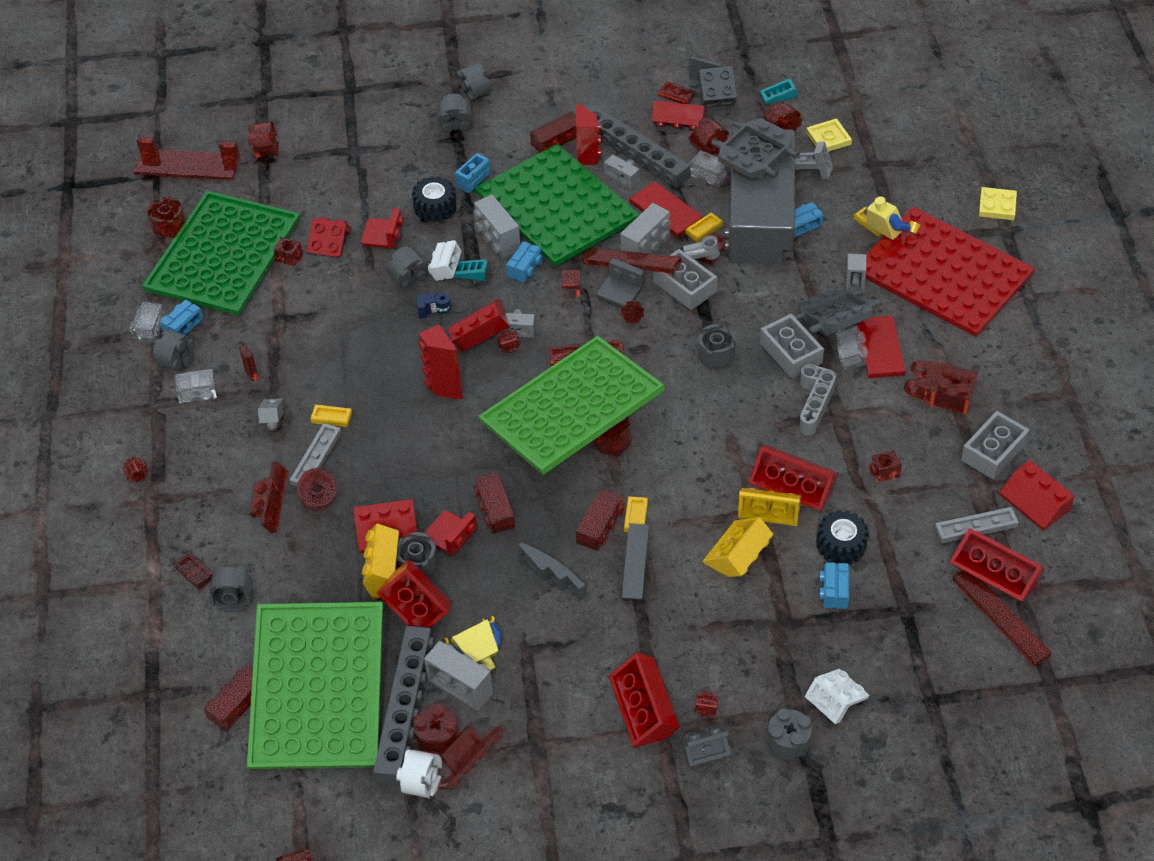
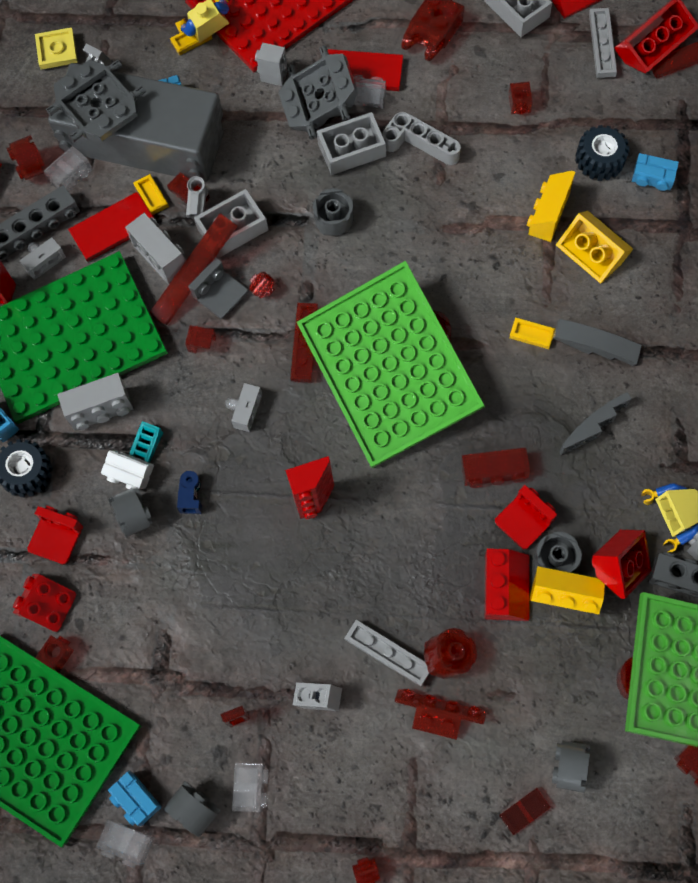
camera: 75 degrees left, 20 degrees up
yellow tile [310,405,352,427] -> none
red slope [448,299,509,353] -> none
clear red gear [497,330,520,353] -> none
dark azure brick [506,241,543,283] -> none
clear red brick [576,488,625,551] -> none
red slope [749,445,839,511] -> none
clear red brick [763,100,802,134] -> none

